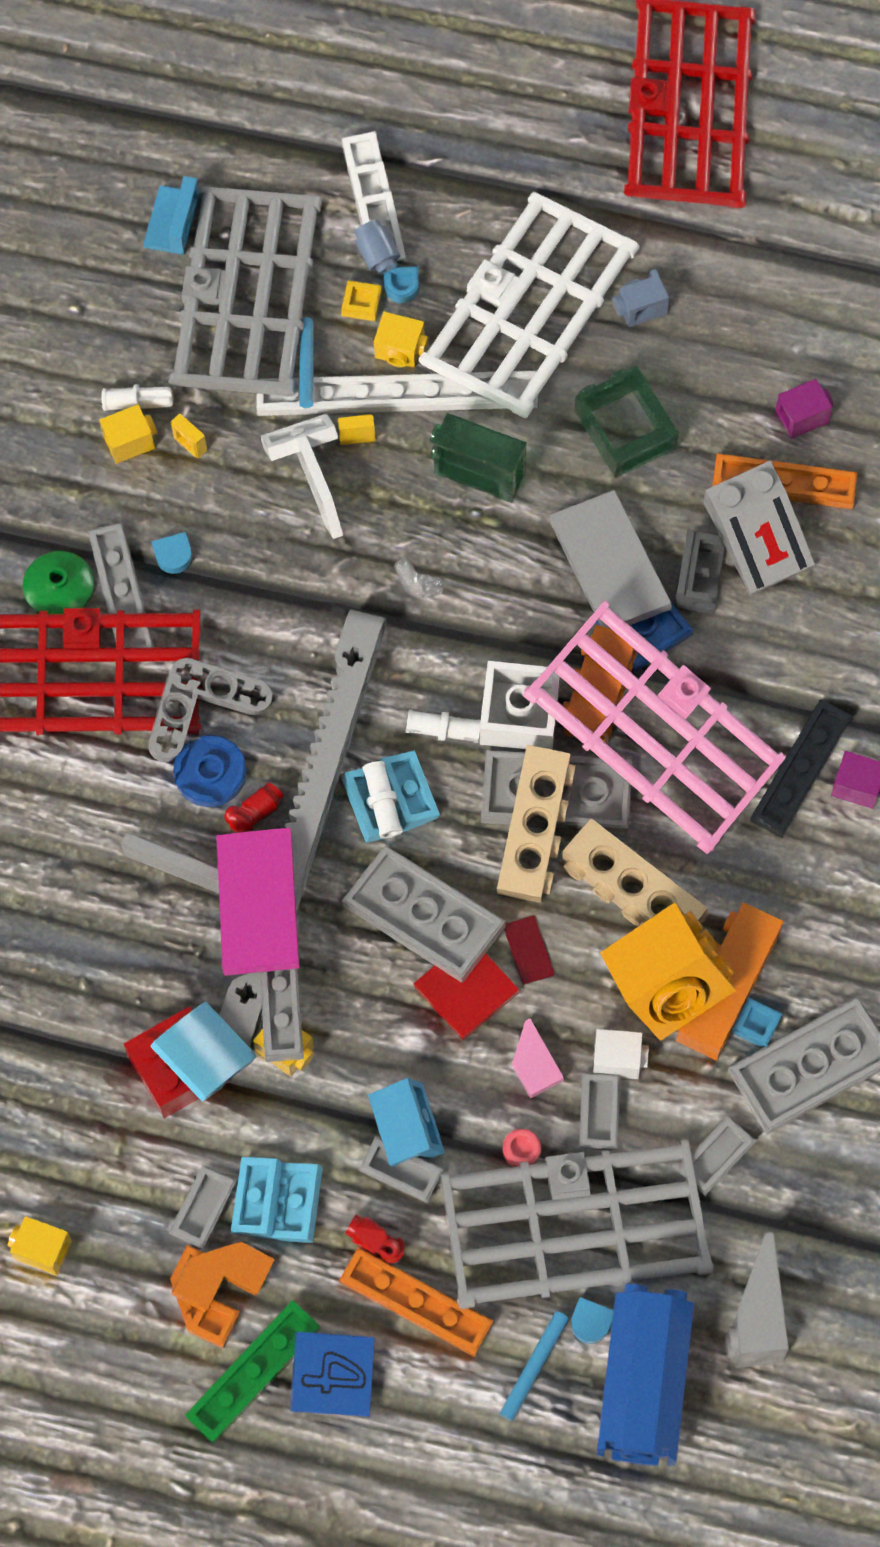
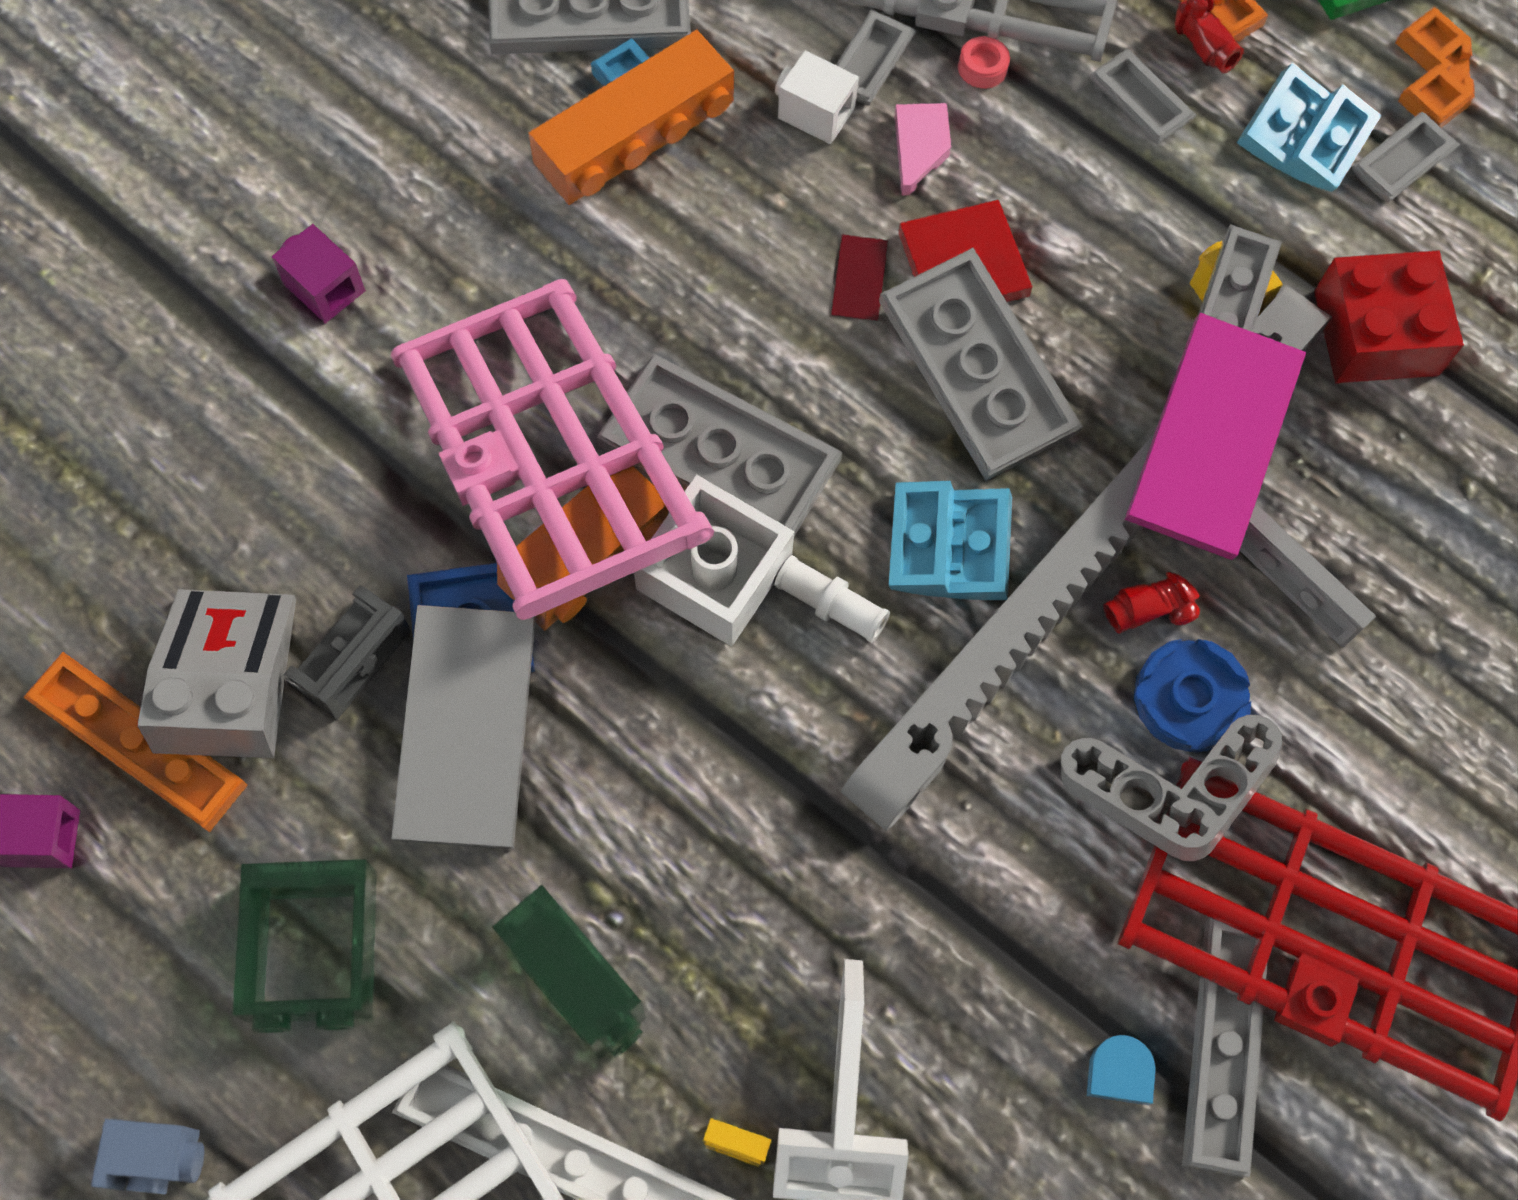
camera: 160 degrees left, 0 degrees up
green dish [23,551,94,614] -> none
medium azure slope [150,1001,257,1102] -> none
orange tile [170,1242,275,1312] -> none
white pin [362,761,403,838] -> none
dark azure panel [368,1078,445,1166] -> none
clear arm [394,558,443,599] -> none
tan brick [497,745,576,903] -> none
tan brick [562,818,708,926] -> none
light orange brick [600,902,736,1041] -> none
black tile [750,699,853,838] -> none

